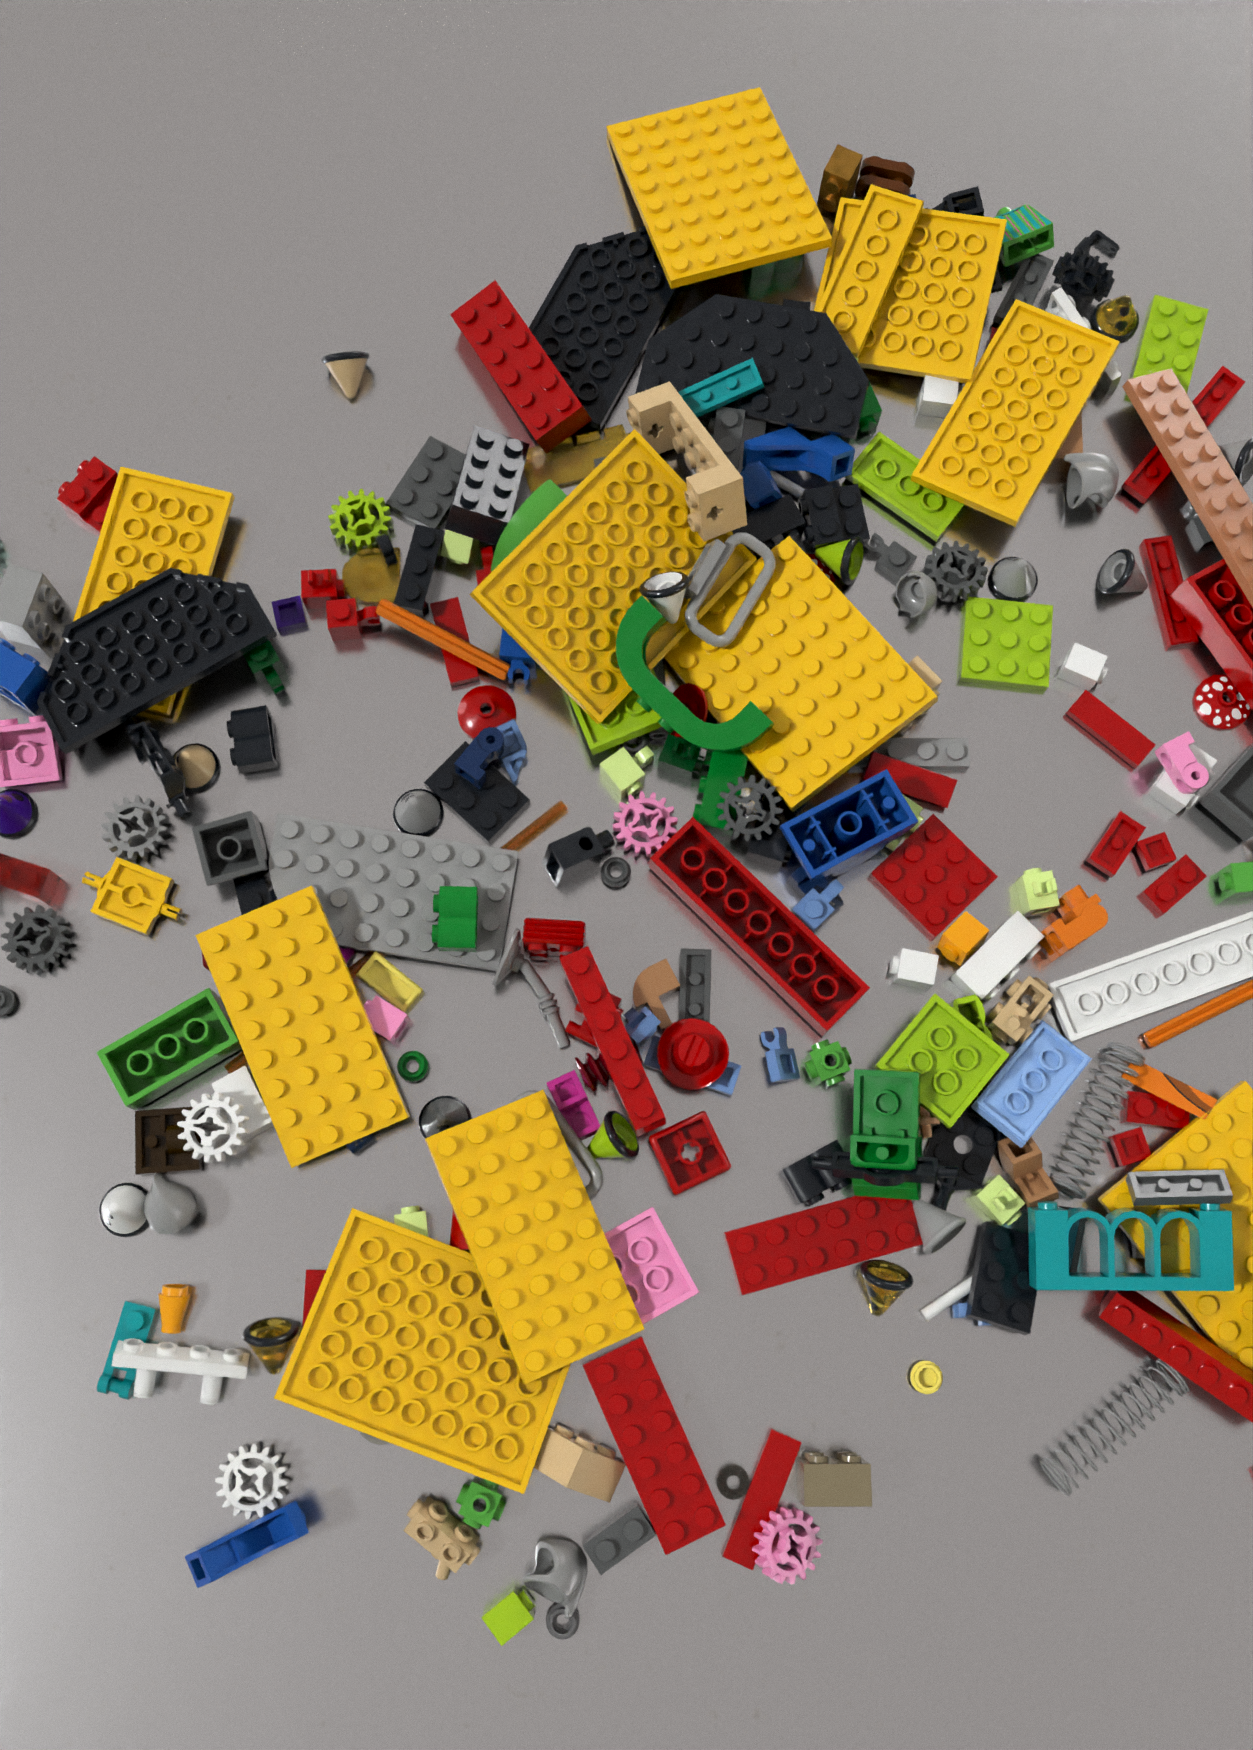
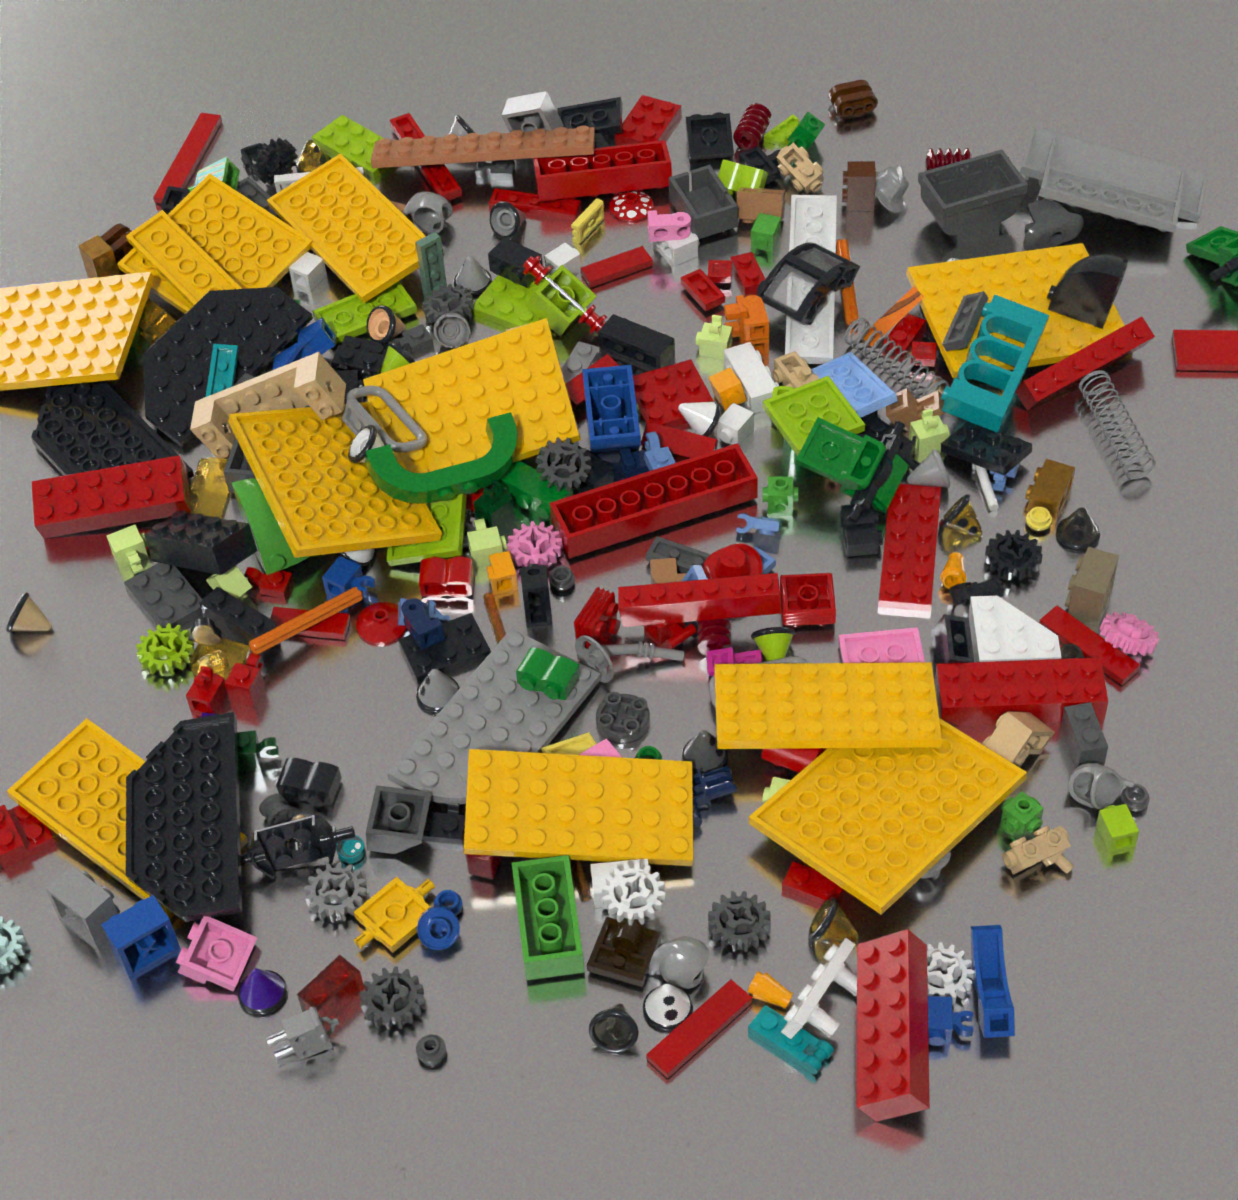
camera: 60 degrees left, 25 degrees down
none -> yellowish green brick [106,525,149,574]
none -> clear yellow slope [138,298,176,343]
none -> red tile [153,112,222,204]
none -> dark grey wheel [259,793,294,826]
none -> teal tile [336,835,365,864]
none -> light nougat hat [366,305,406,345]
none -> sand green plate [416,232,447,296]
none -> blue plate [417,906,460,950]
none -> red brick [419,556,474,597]
none -> blue plate [434,890,463,915]
none -> light orange brick [486,551,518,596]
none -> black brick [488,238,543,288]
none -> lime brick [523,255,607,337]
none -> light yellow tile [571,198,604,244]
none -> clear smoke hat [589,1004,639,1052]
none -> dark grey tile [596,692,650,743]
none -> black brick [598,314,675,370]
none -> red tile [641,421,718,459]
none -> red tile [646,979,752,1079]
none -> white hat [678,401,721,437]
none -> dark blue arm [692,765,737,806]
none -> dark grey gear [708,891,771,952]
none -> window [757,242,860,325]
none -> red brick [857,929,930,1122]
none -> blue brick [928,996,973,1046]
none -> black brick [931,614,974,670]
none -> light orange cone [940,552,966,589]
none -> black connector [949,574,1005,604]
none -> white brick [968,596,1061,662]
none -> black gear [985,530,1043,580]
none -> pearl gold brick [1025,459,1075,519]
none -> clear smoke hat [1056,507,1101,550]

